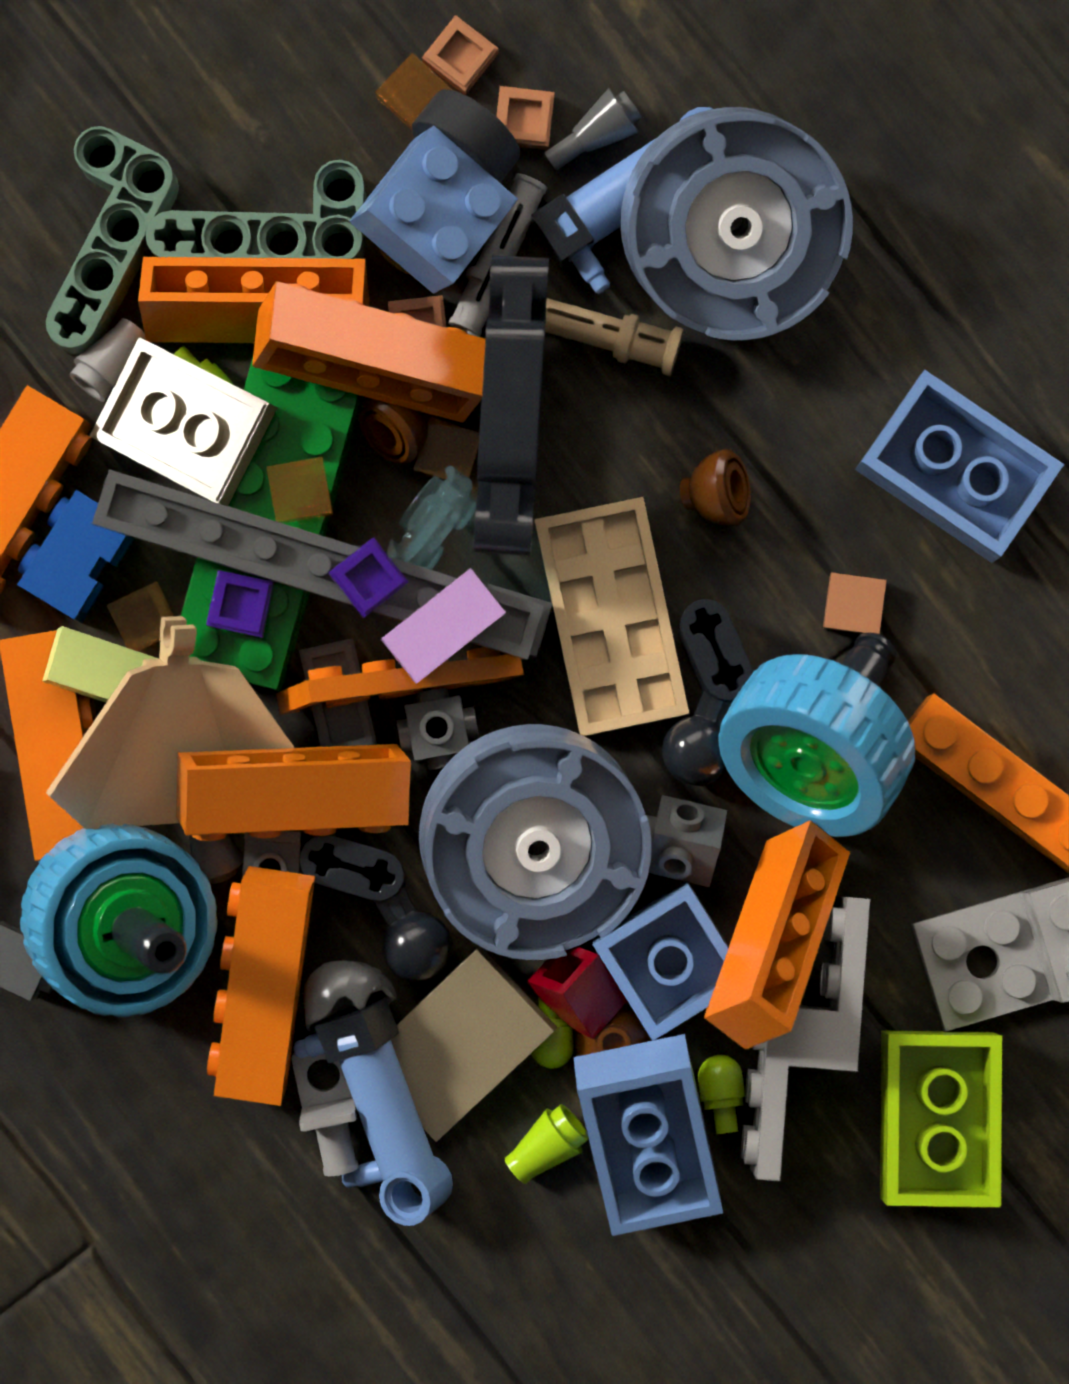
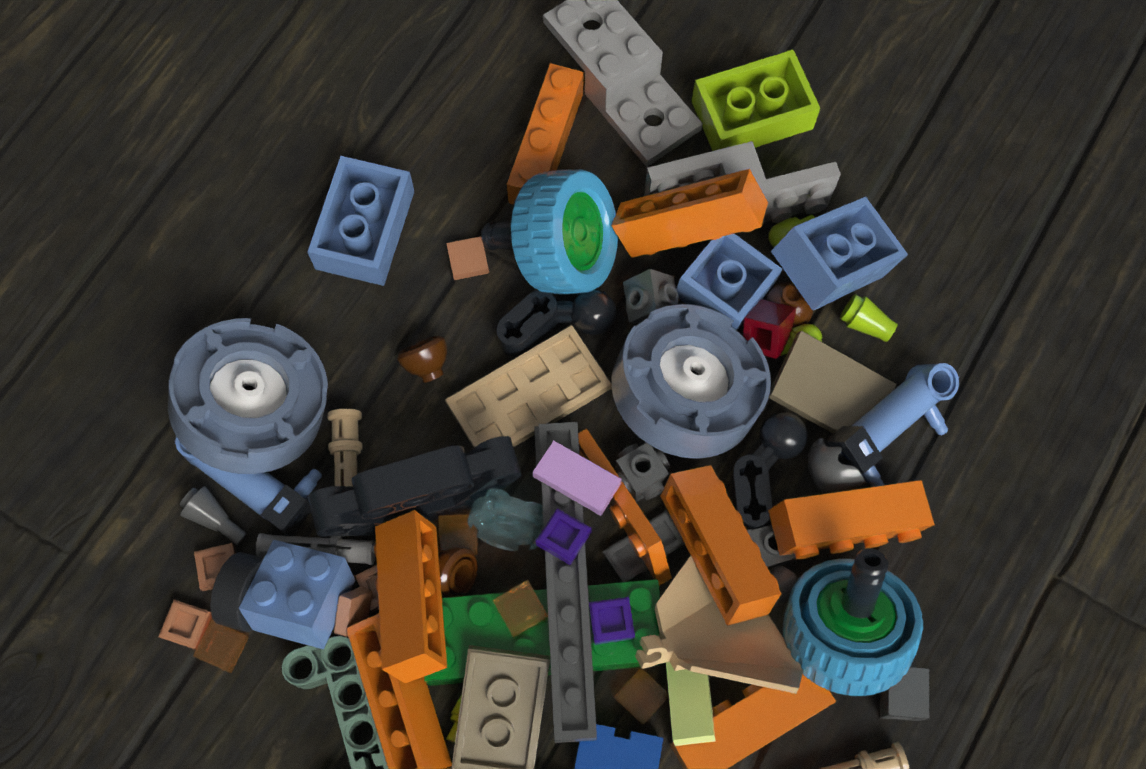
camera: 115 degrees left, 15 degrees down
light grey bracket [291,1053,358,1176] -> none
none -> nougat tile [334,587,372,637]

